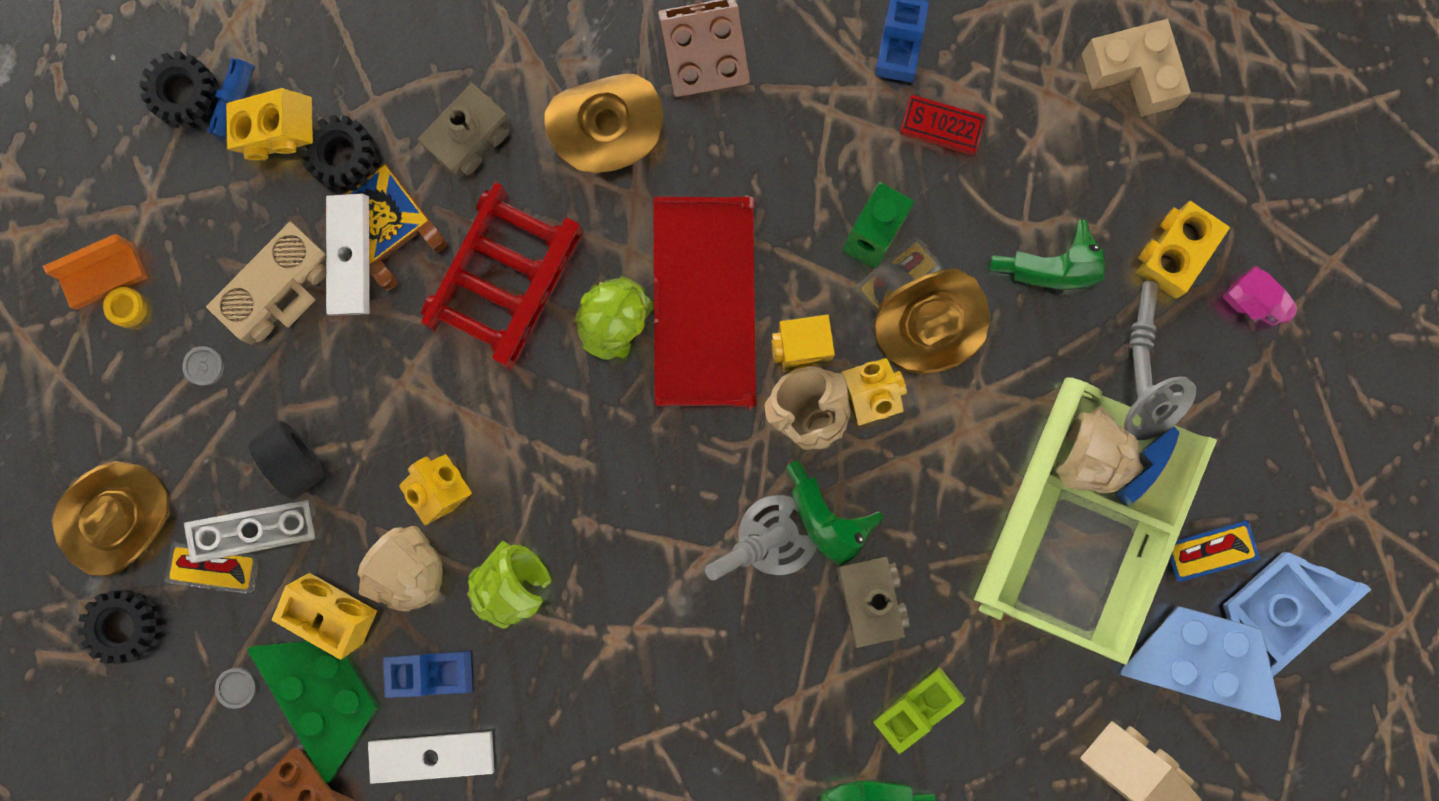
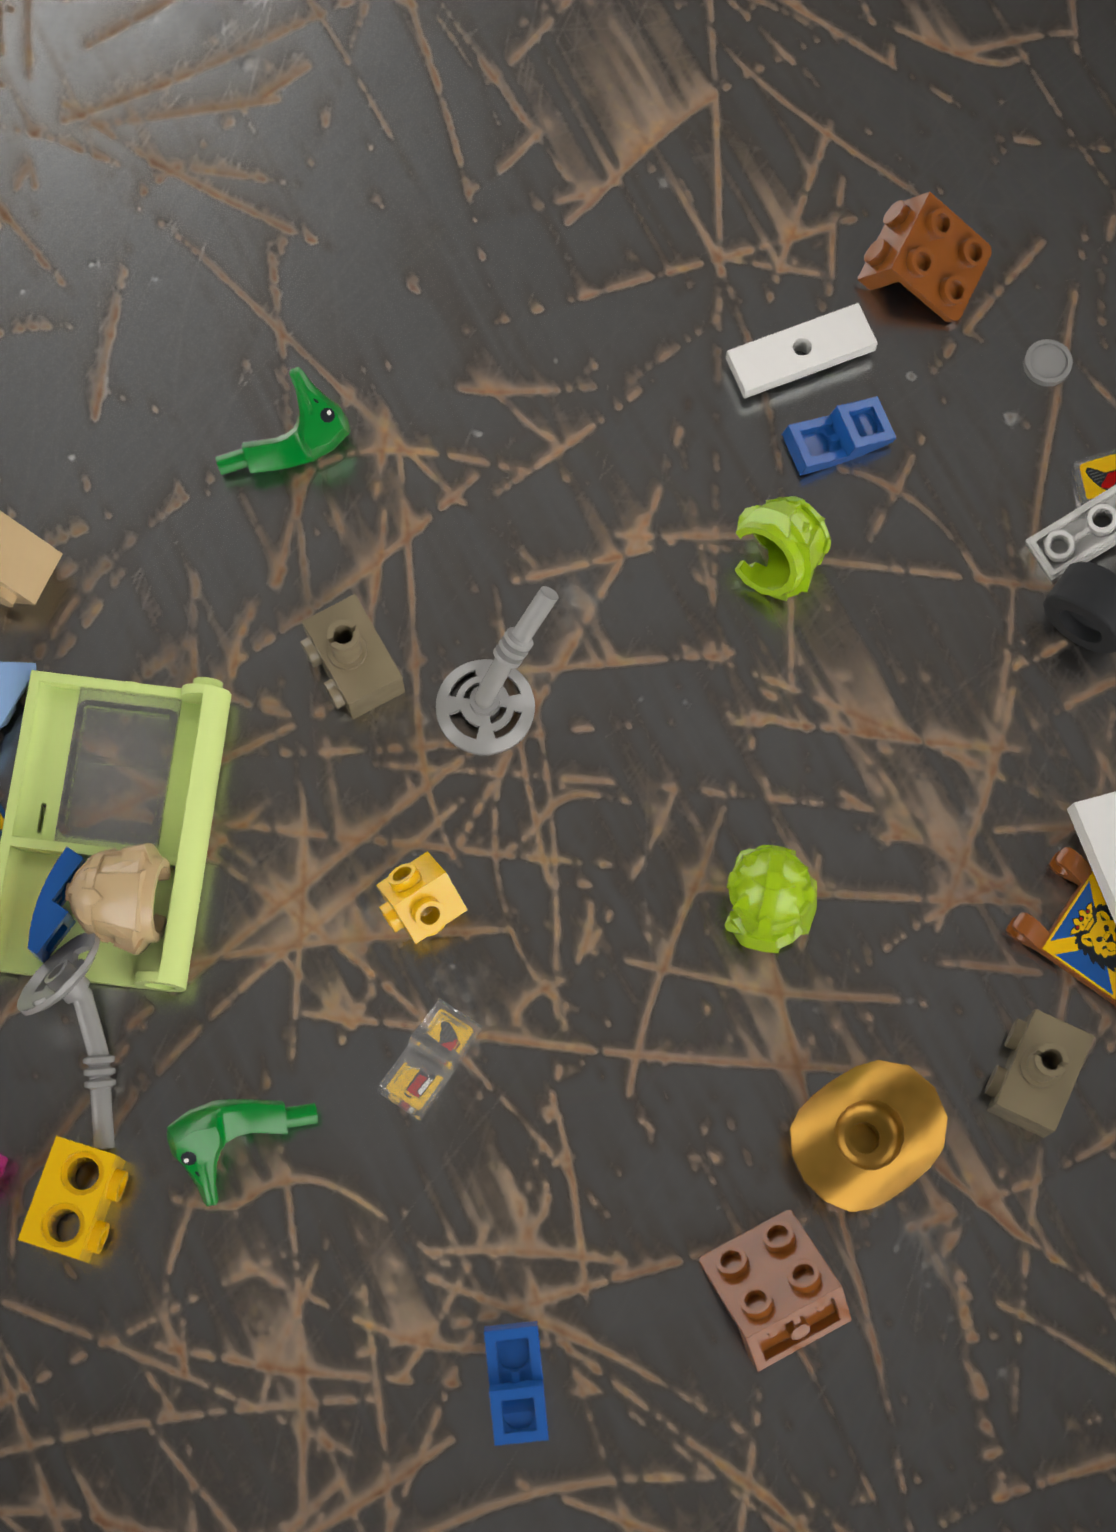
camera: 155 degrees right, 10 degrees down
green wing [247,641,379,783] -> none
yellow brick [272,572,377,660] -> none
tan helmet [357,526,443,611] -> none
yellow brick [399,454,472,525] -> none
red fence [421,182,583,370] -> none
red door [653,196,757,409] -> none
tan helmet [765,364,850,450] -> none
yellow brick [771,314,835,372] -> none
green animal [786,460,884,566] -> none
green torso [842,182,915,270] -> none
lime slope [873,667,966,754] -> none
pearl gold hat [874,268,990,374] -> none
red tile [899,94,986,156] -> none
tan brick [1082,19,1191,117] -> none

